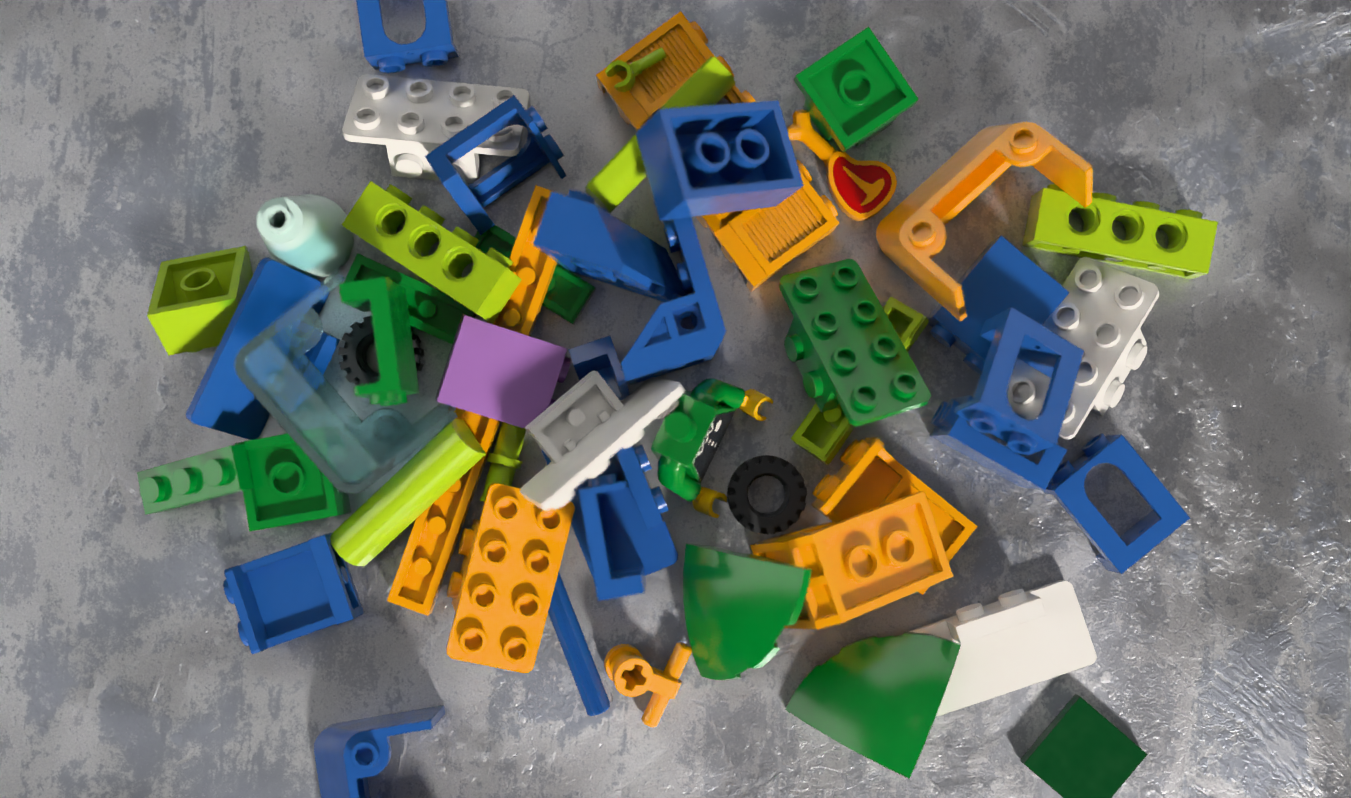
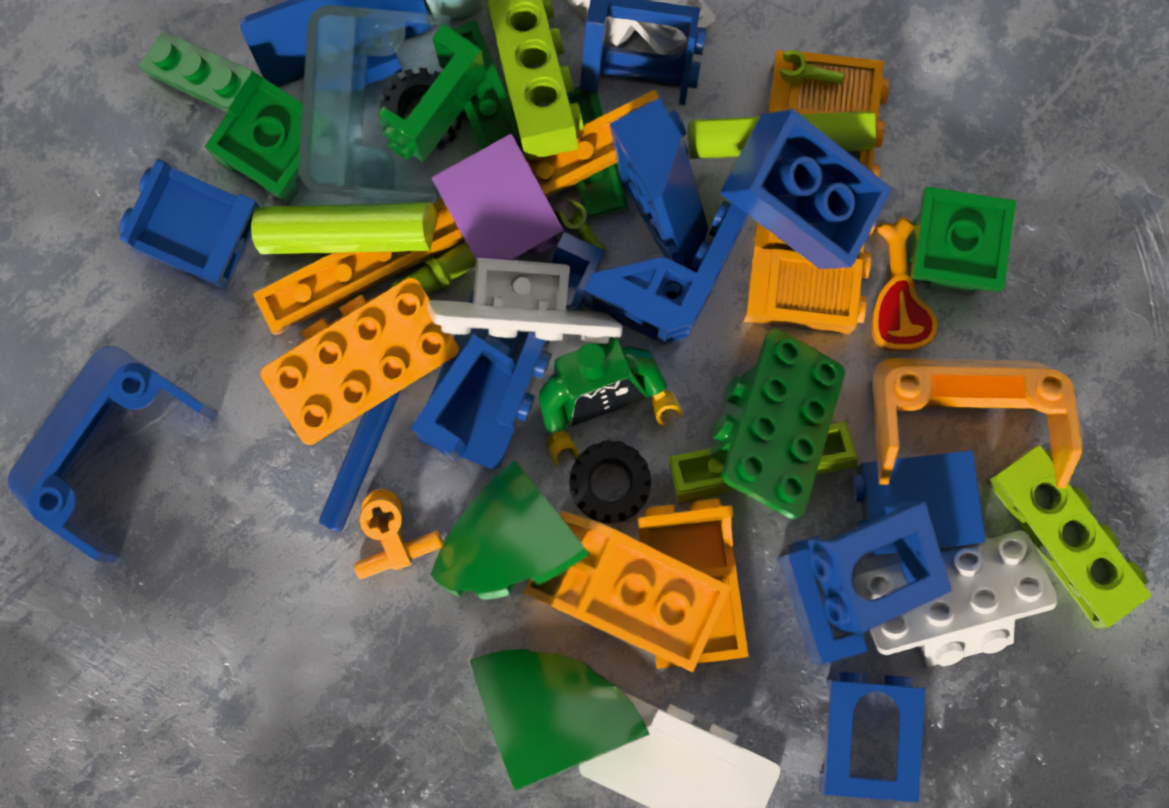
camera: 45 degrees right, 5 degrees down
none -> lime hand [554,199,607,253]

